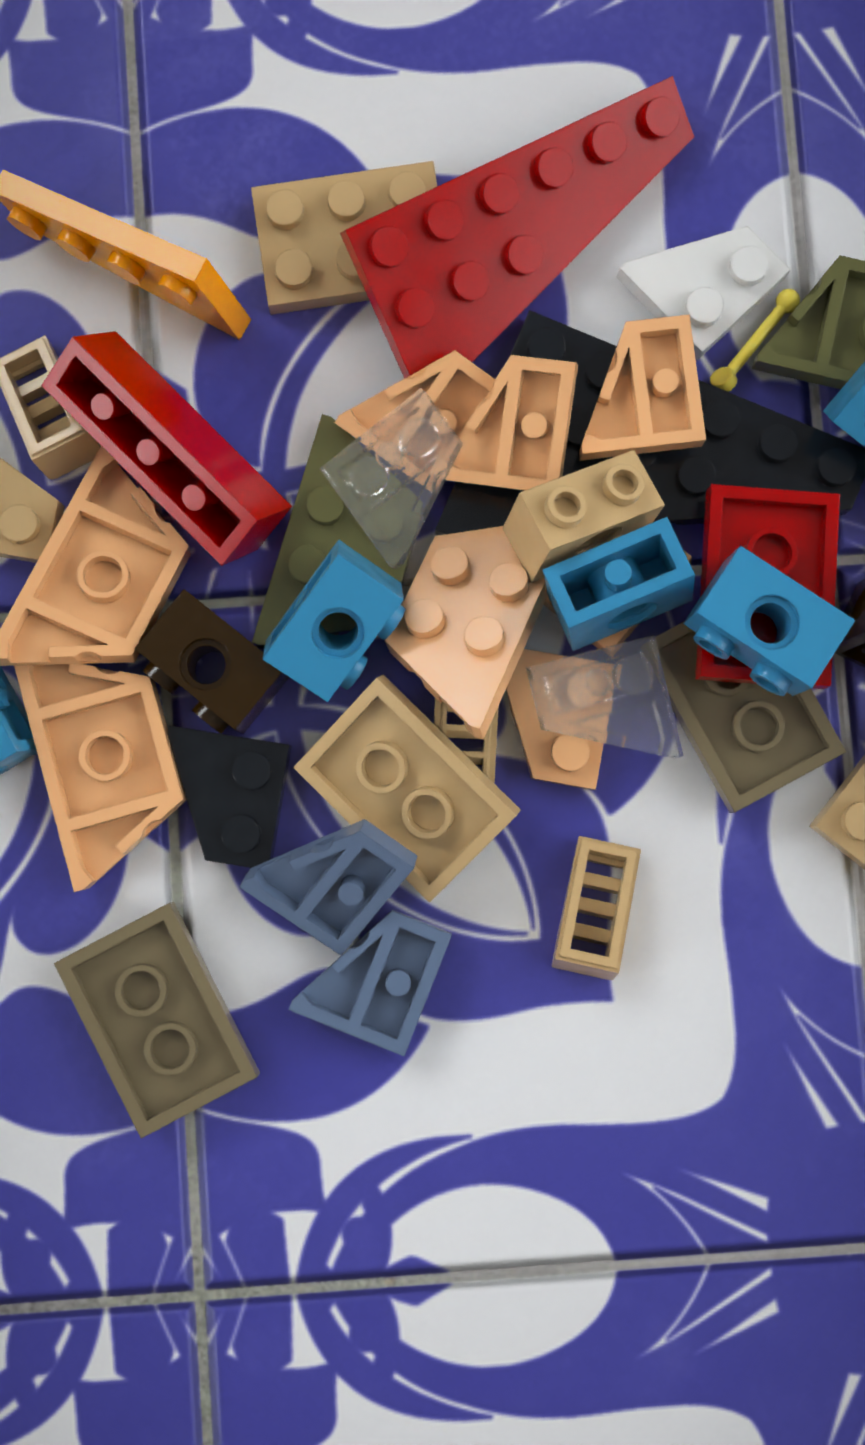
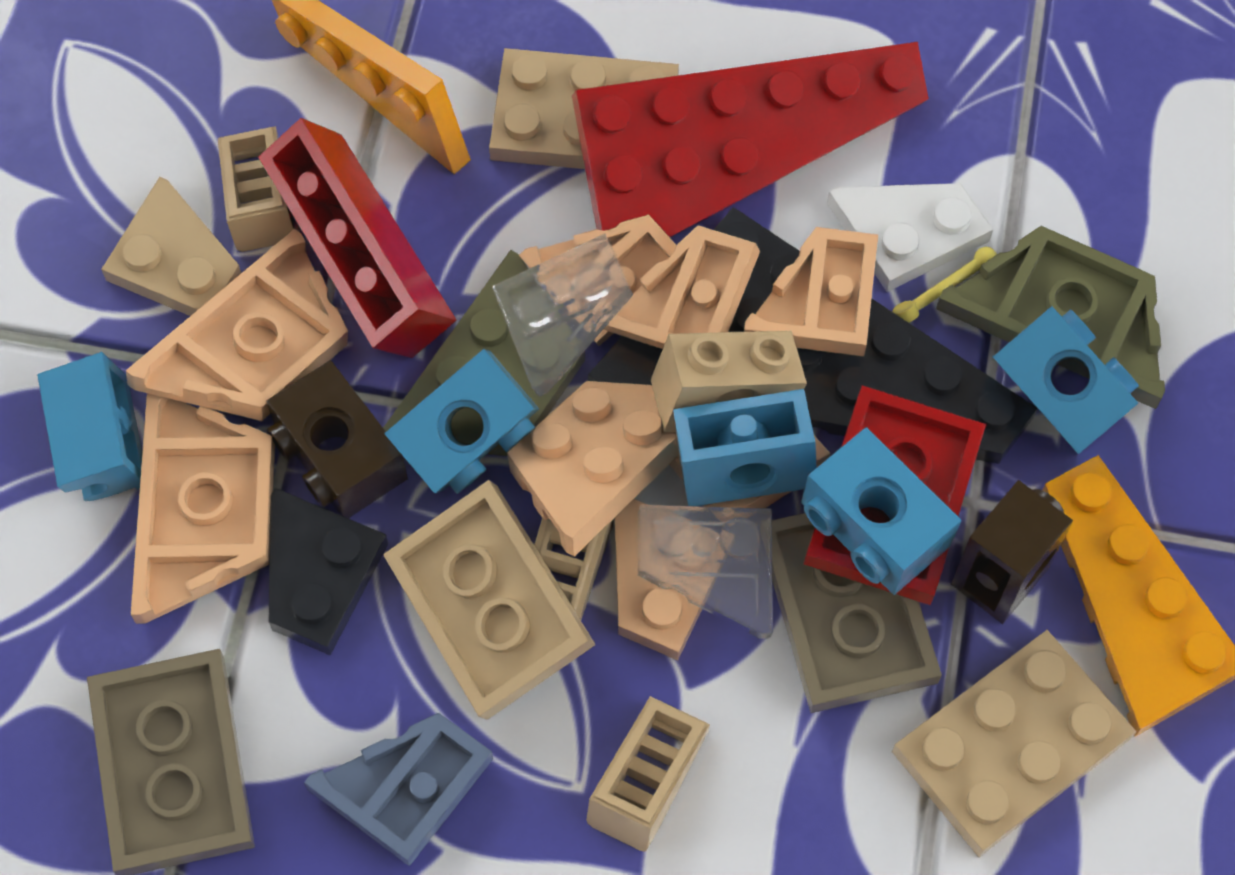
camera: 15 degrees right, 20 degrees down
sand blue wing [240,819,417,955] -> none

